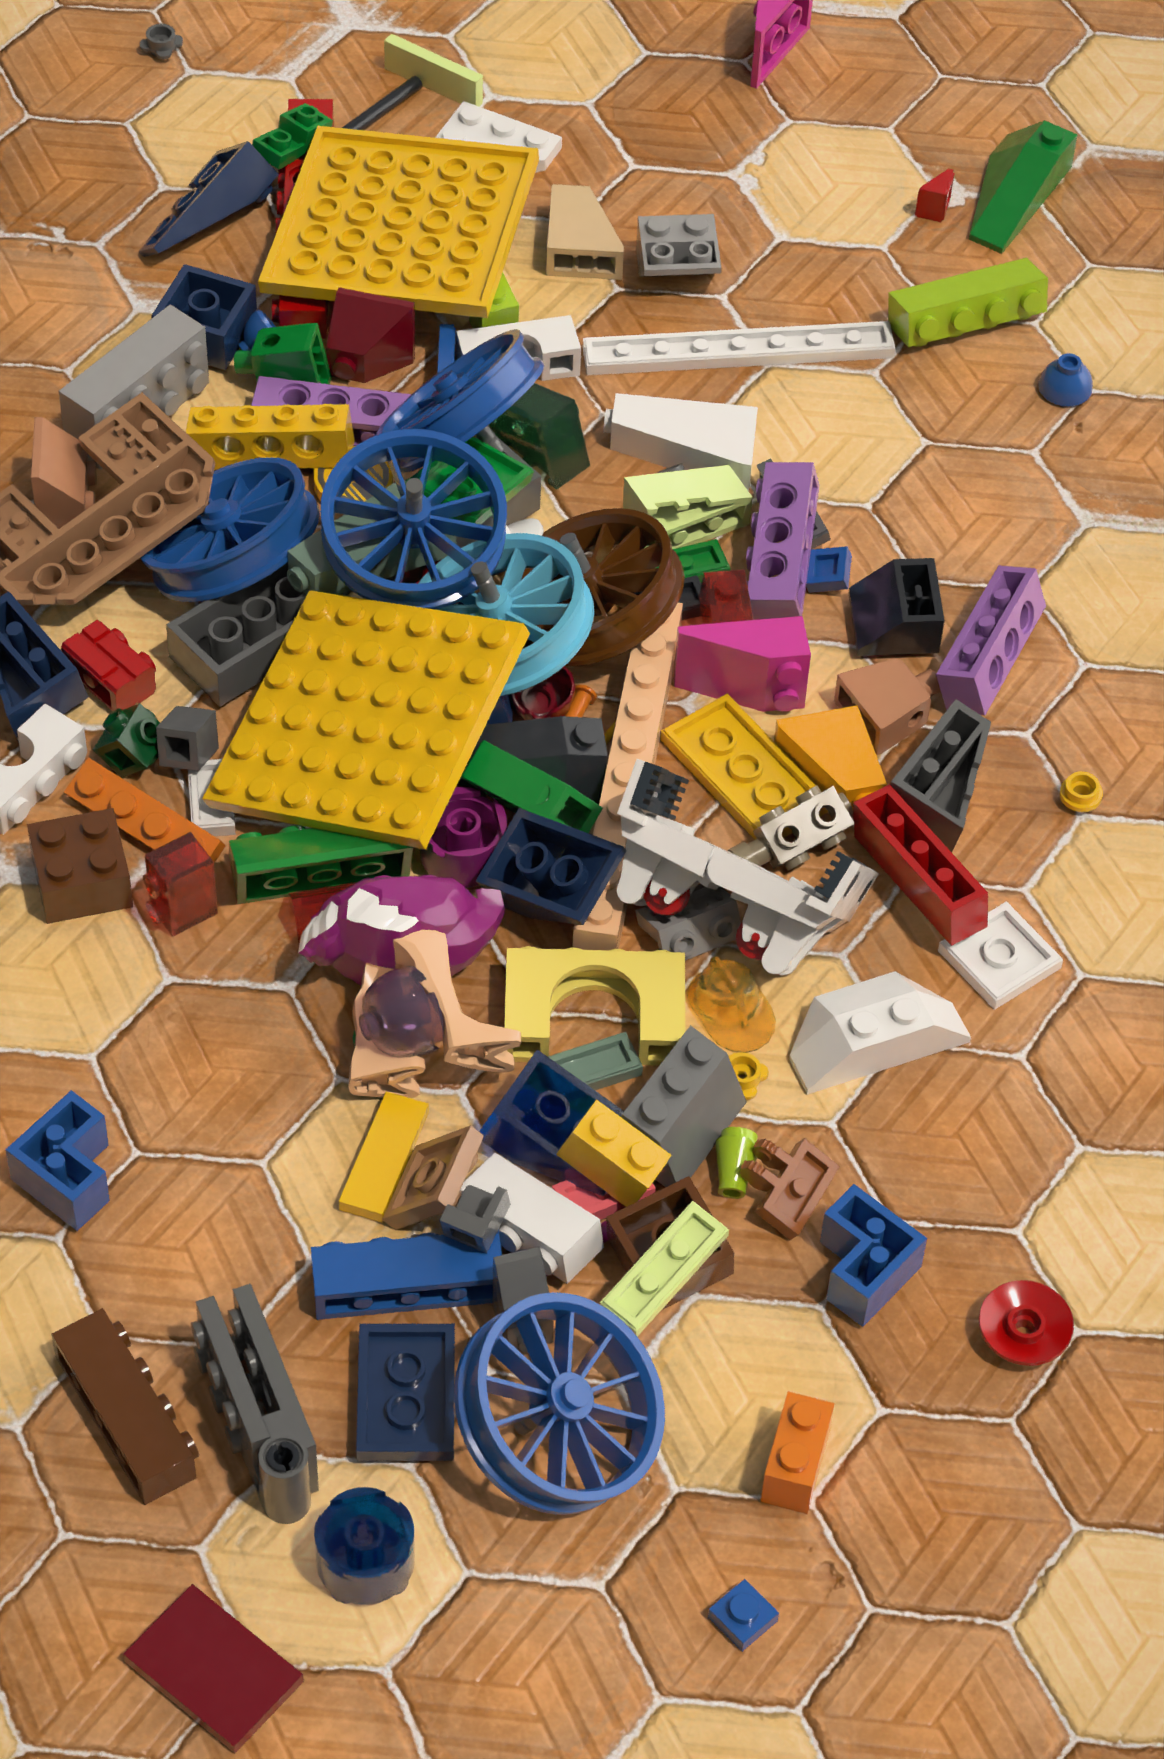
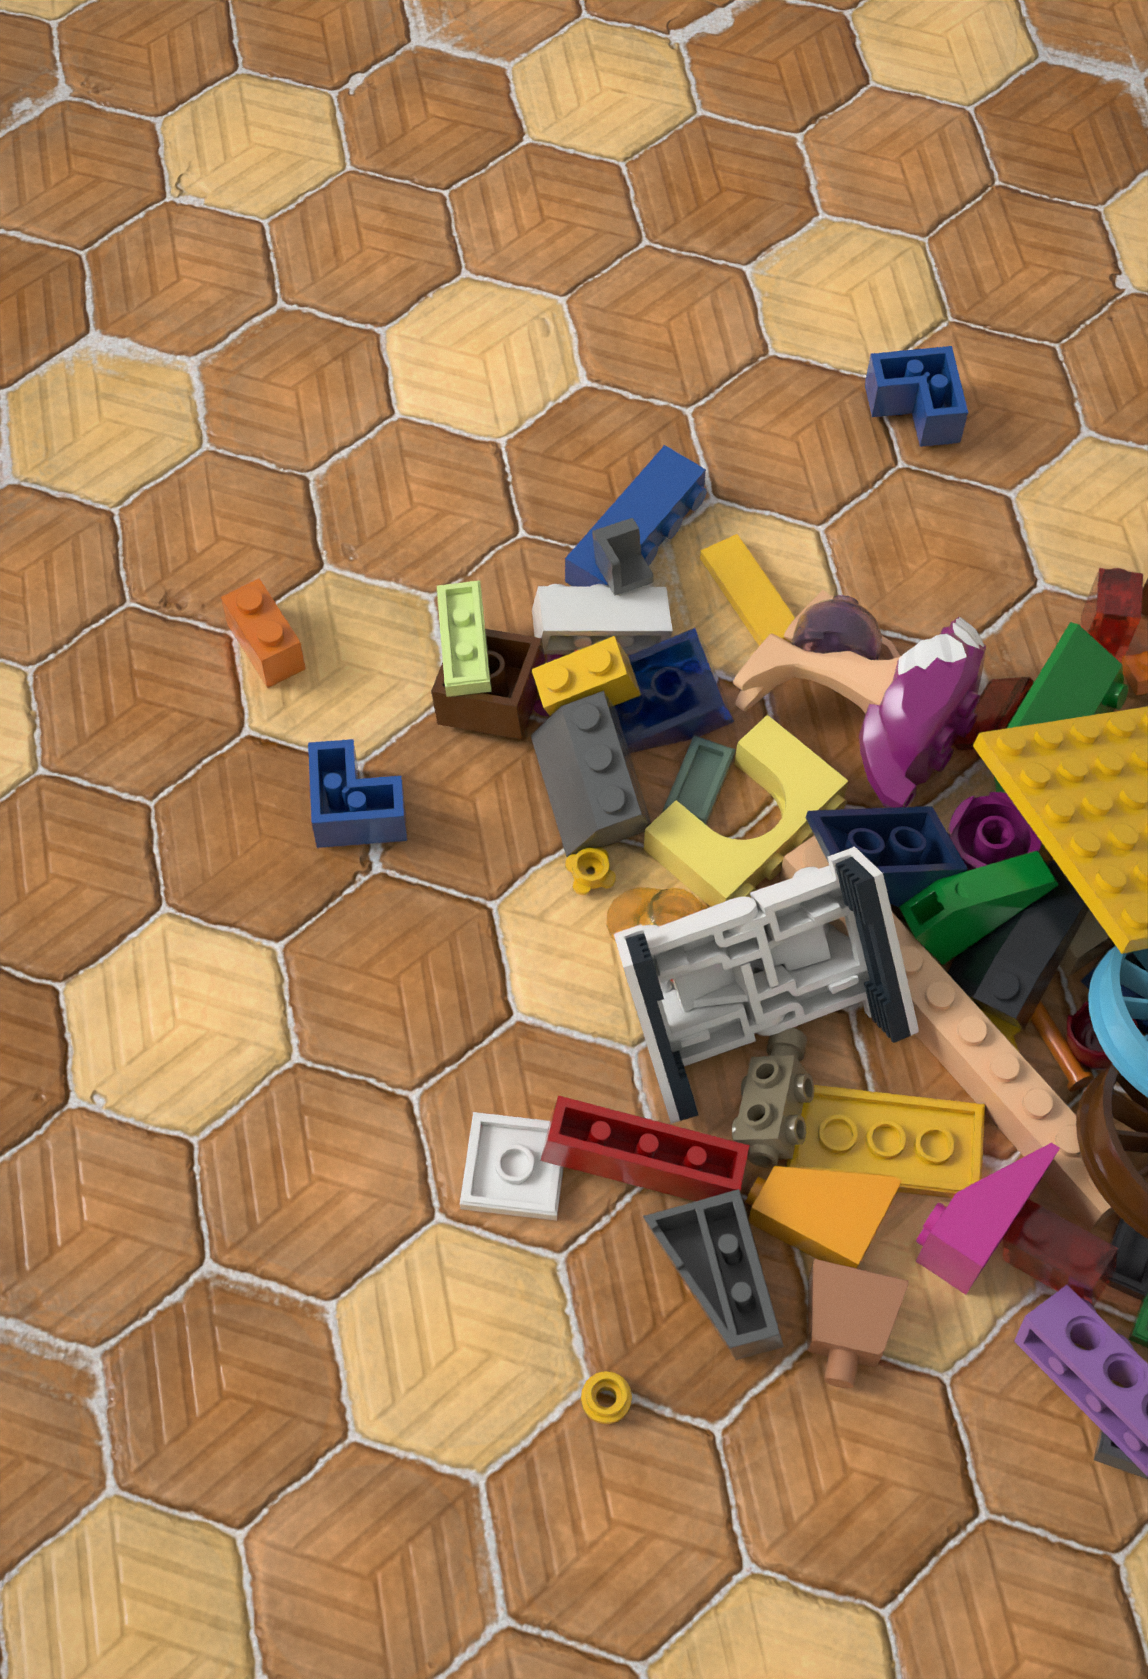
camera: 135 degrees right, 10 degrees up
reddish brown brick [51,1308,199,1505] -> none
dark red tile [123,1584,304,1754] -> none
dark grey hinge [191,1283,319,1524] -> none
clear blue brick [314,1487,415,1605] -> none
dark blue plate [356,1324,455,1461] -> none
medium nougat plate [382,1125,484,1230] -> none
blue wheel [454,1292,665,1515] -> none
dark grey slope [492,1247,554,1352] -> none
blue plate [708,1579,779,1652] -> none
lime cone [715,1127,758,1199] -> none
hinge [739,1138,840,1240] -> none
white wedge [789,971,971,1095] -> none
blue plate [806,546,852,593] -> none
black slope [848,558,945,656] -> none
medium lavender brick [936,565,1046,716] -> none
red dish [979,1280,1074,1366] -> none

